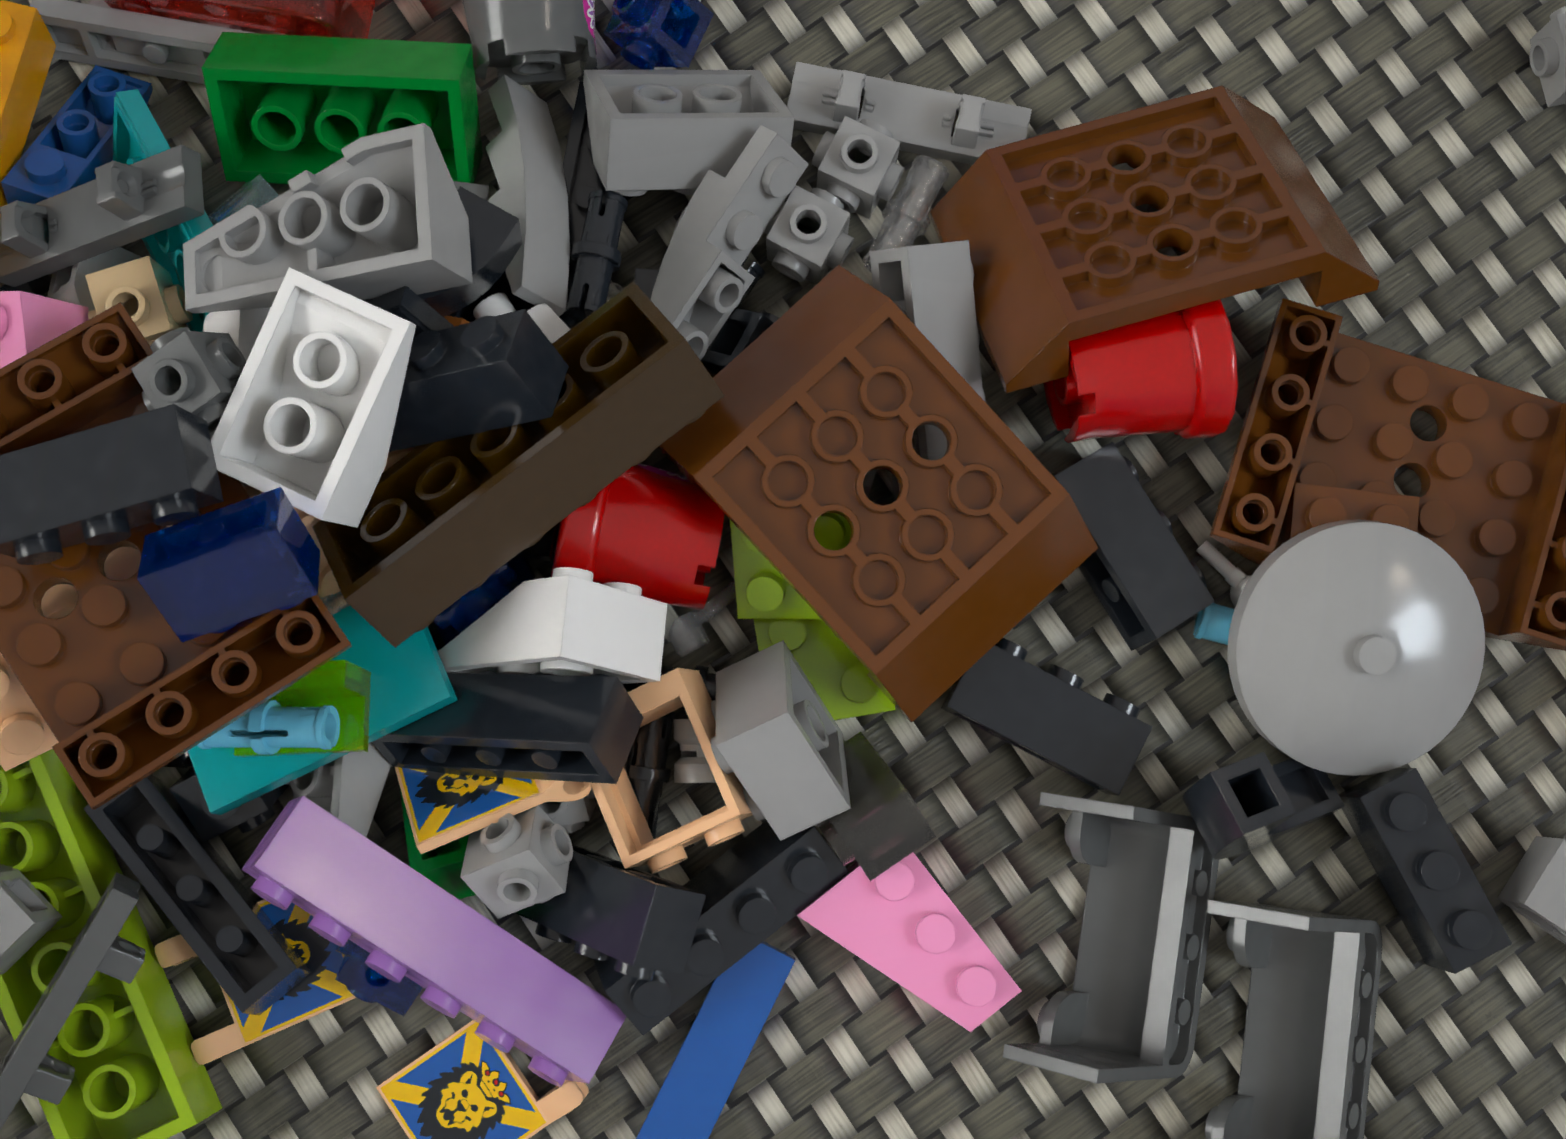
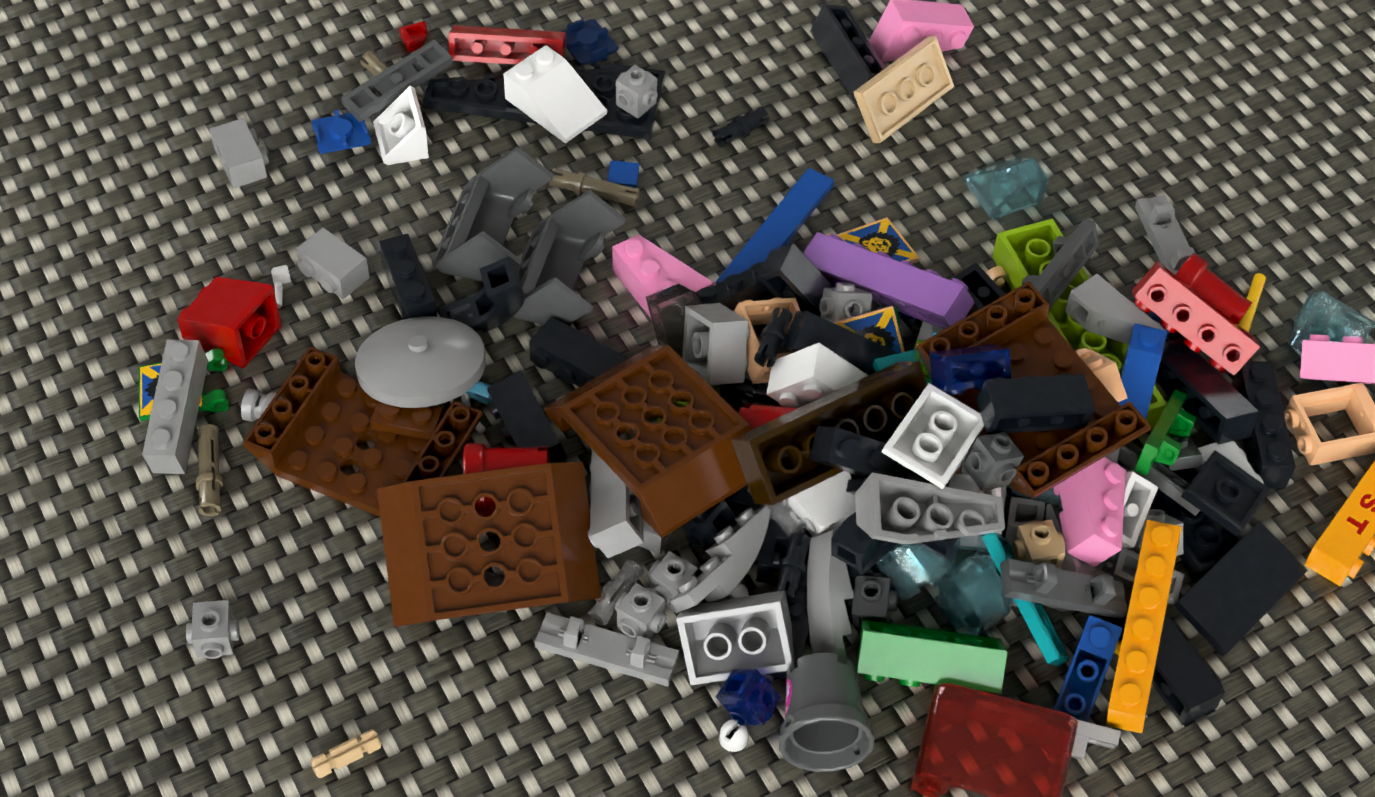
camera: 175 degrees left, 30 degrees down
none -> black pin [754,307,793,368]

